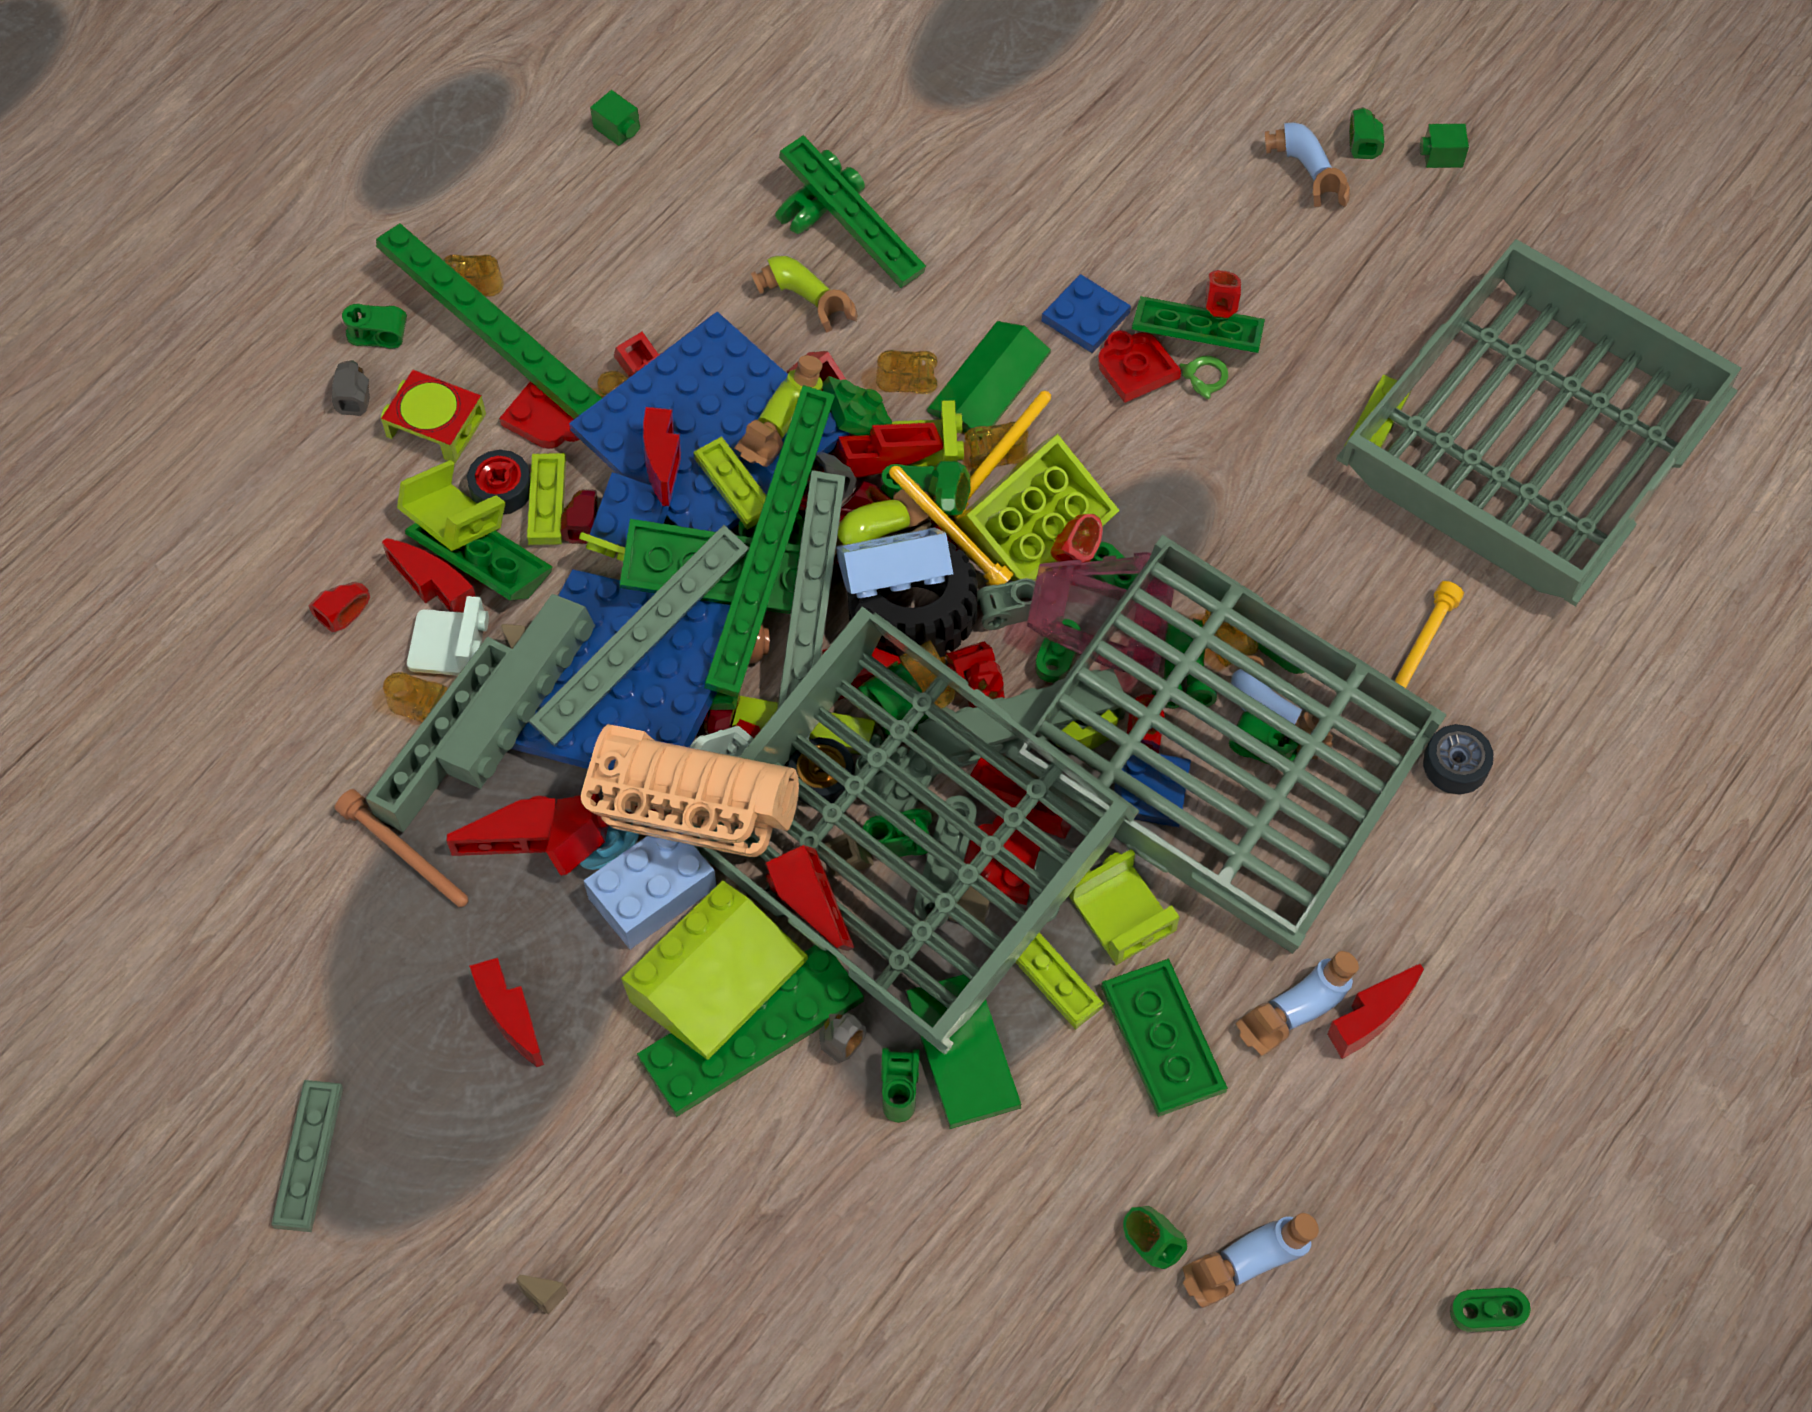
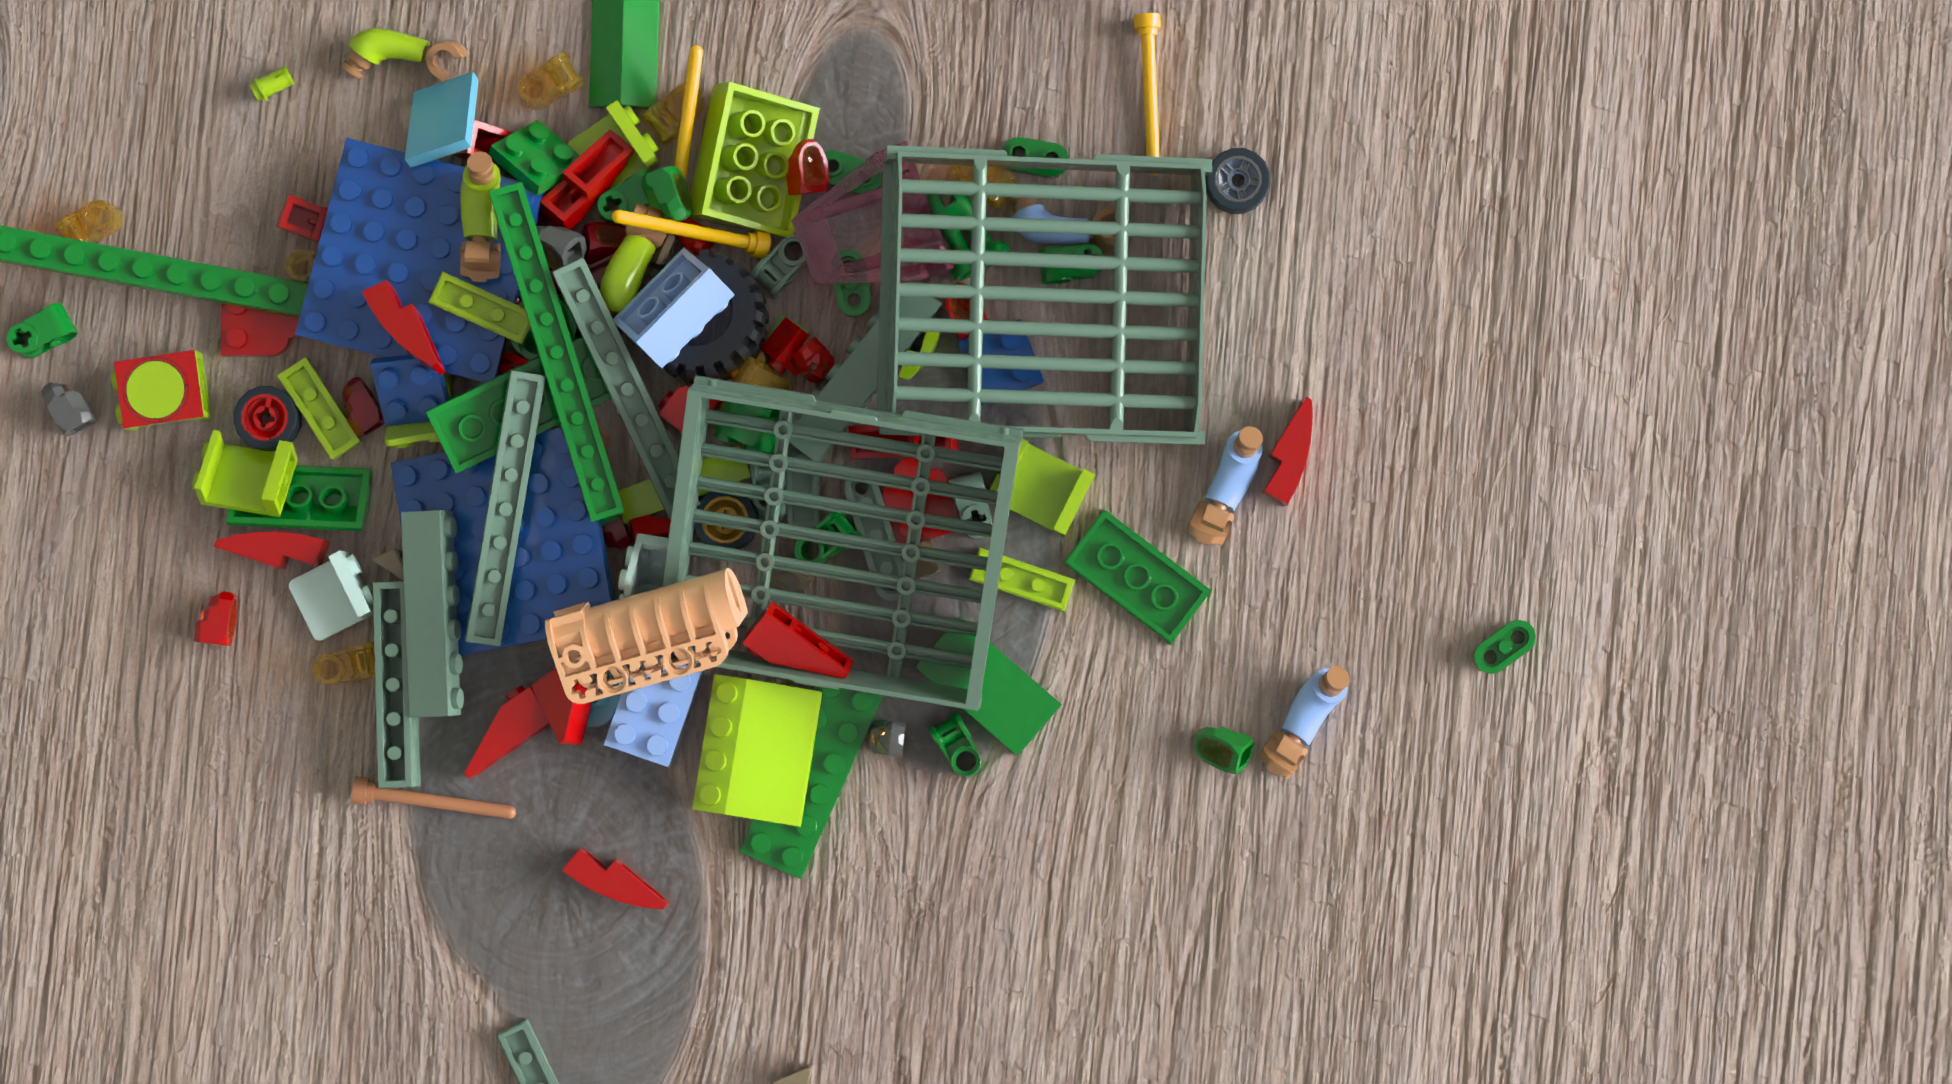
camera: 30 degrees left, 25 degrees up
none -> lime pin [249,65,295,102]
none -> medium azure tile [405,71,478,167]

